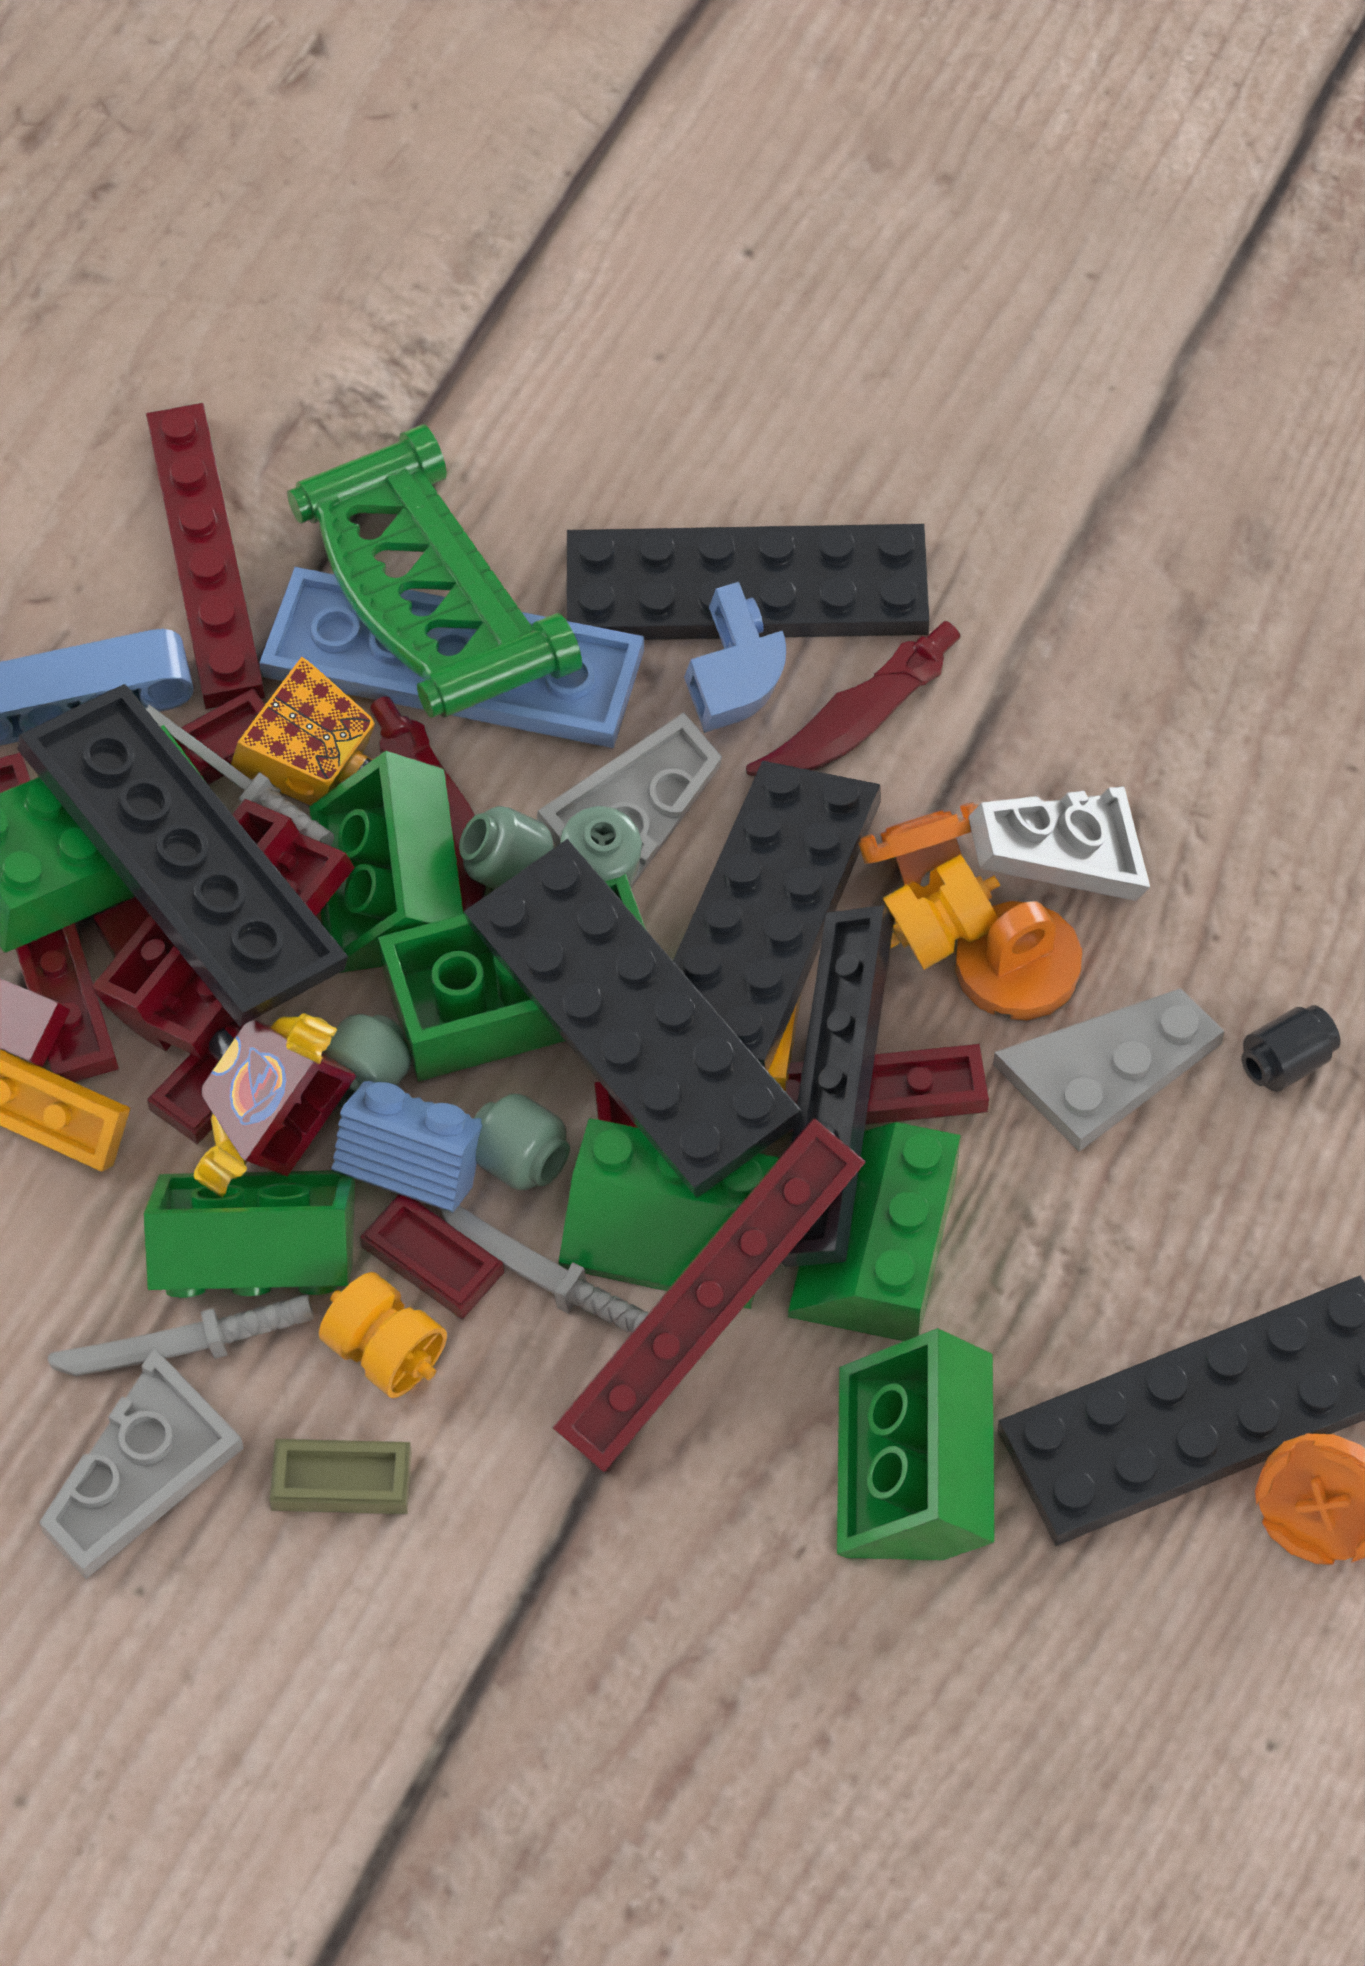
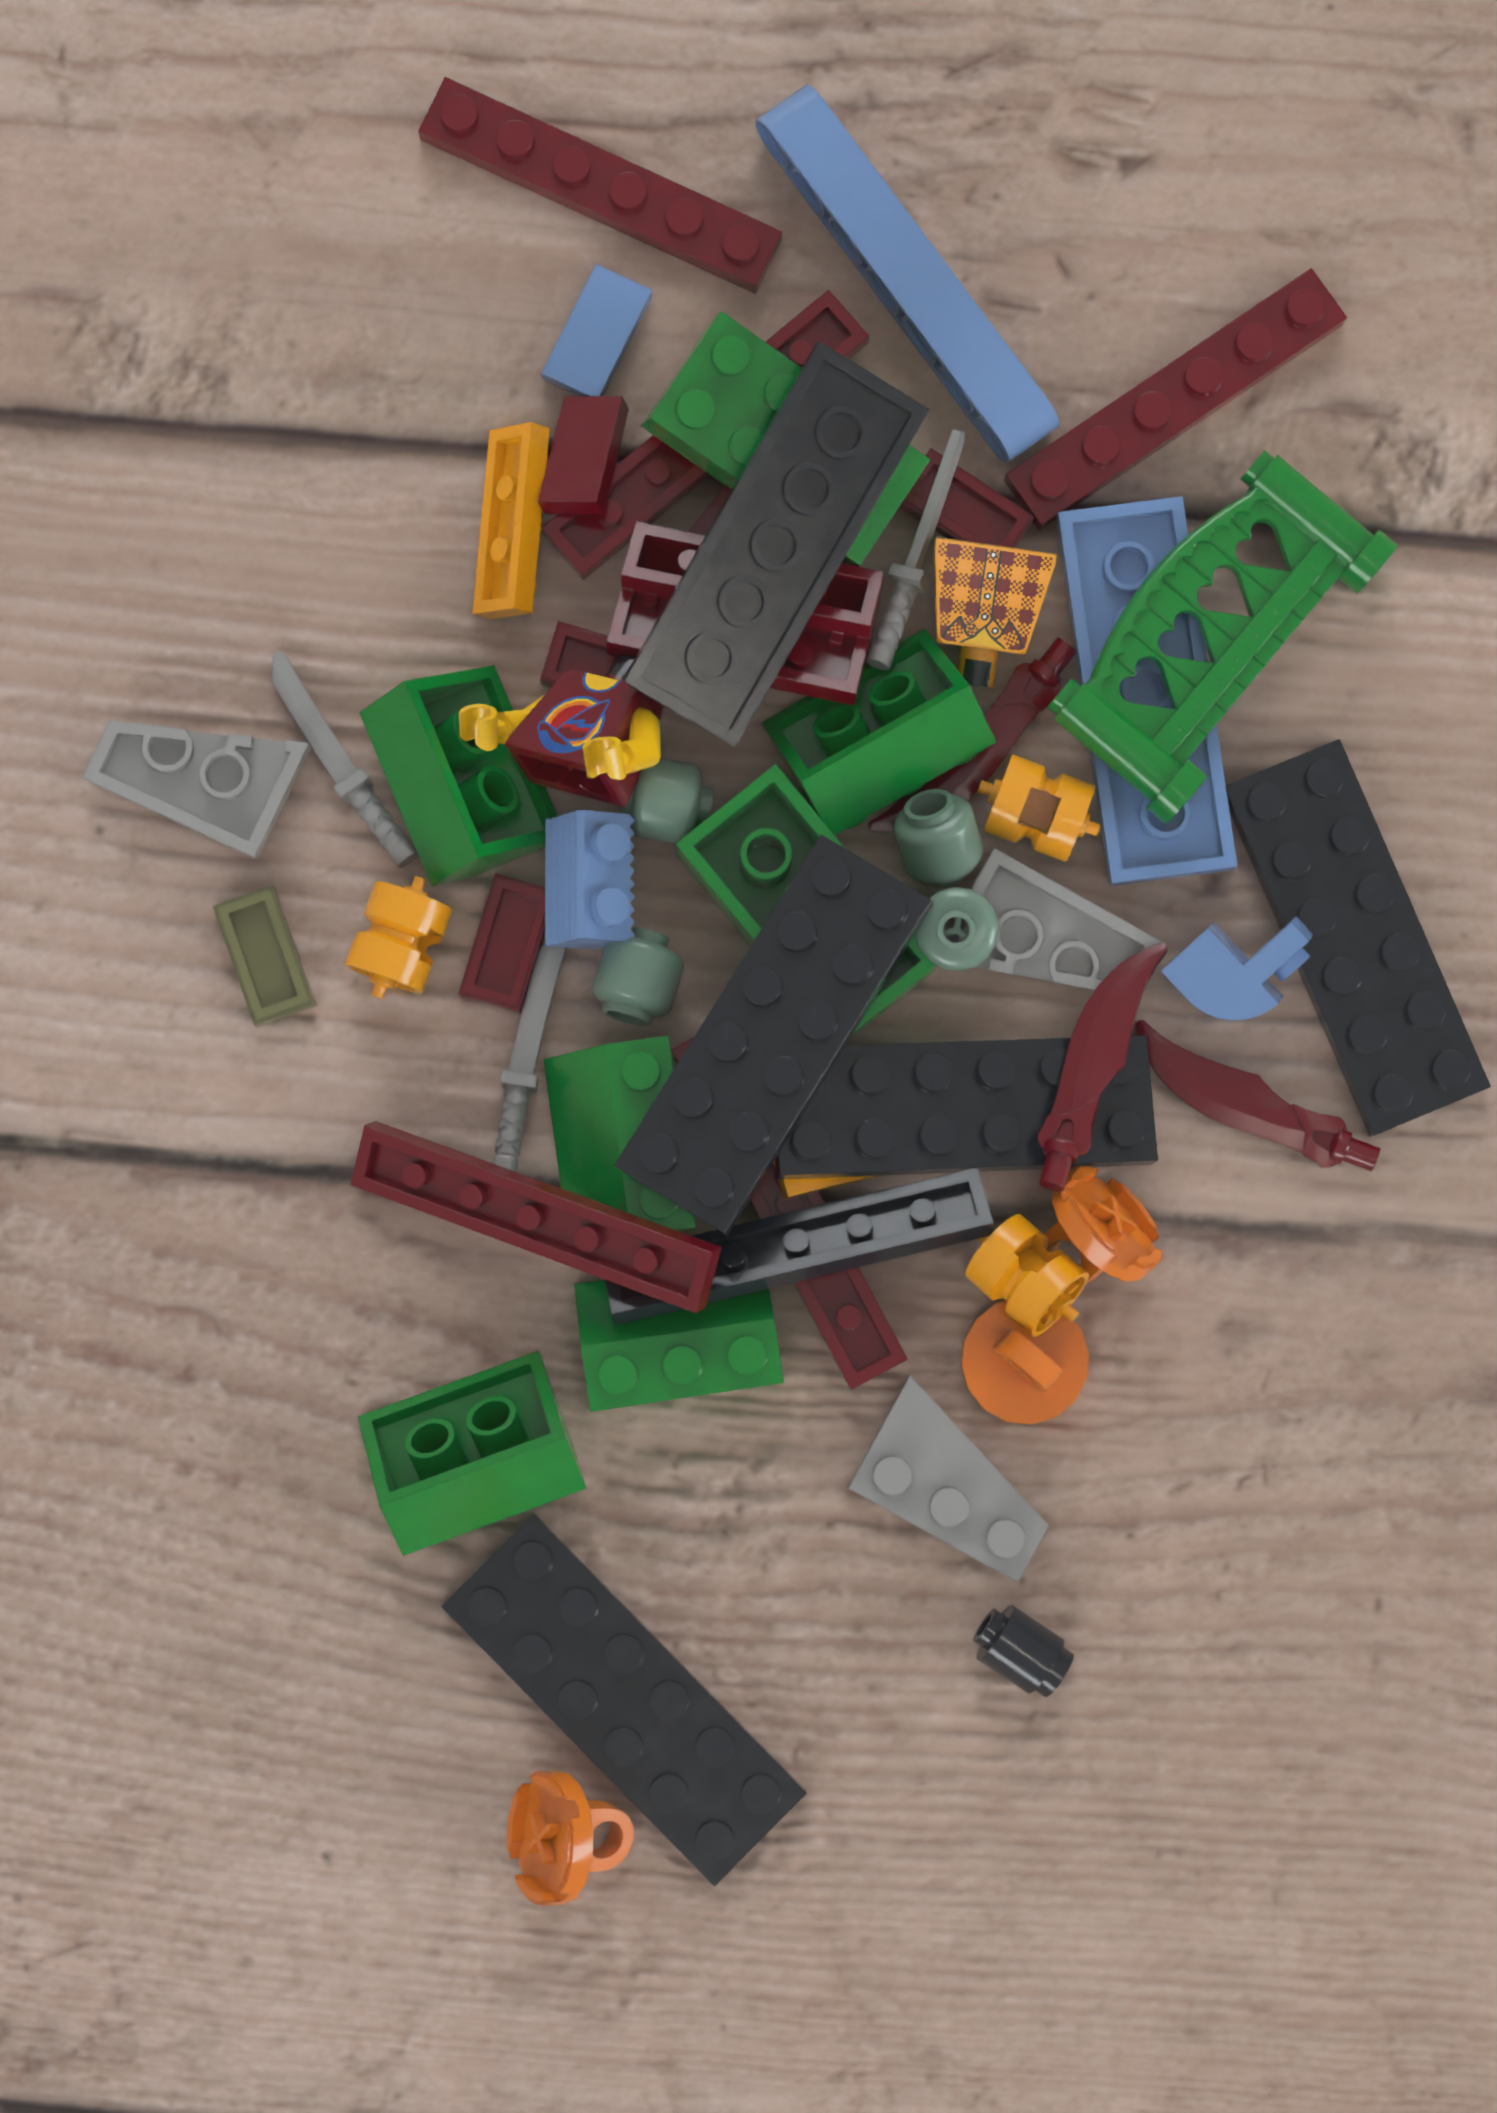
camera: 60 degrees right, 25 degrees up
light grey wing [968,786,1150,901] -> none
none -> light orange wheel [977,754,1101,862]
none -> dark red sword [1038,943,1168,1191]

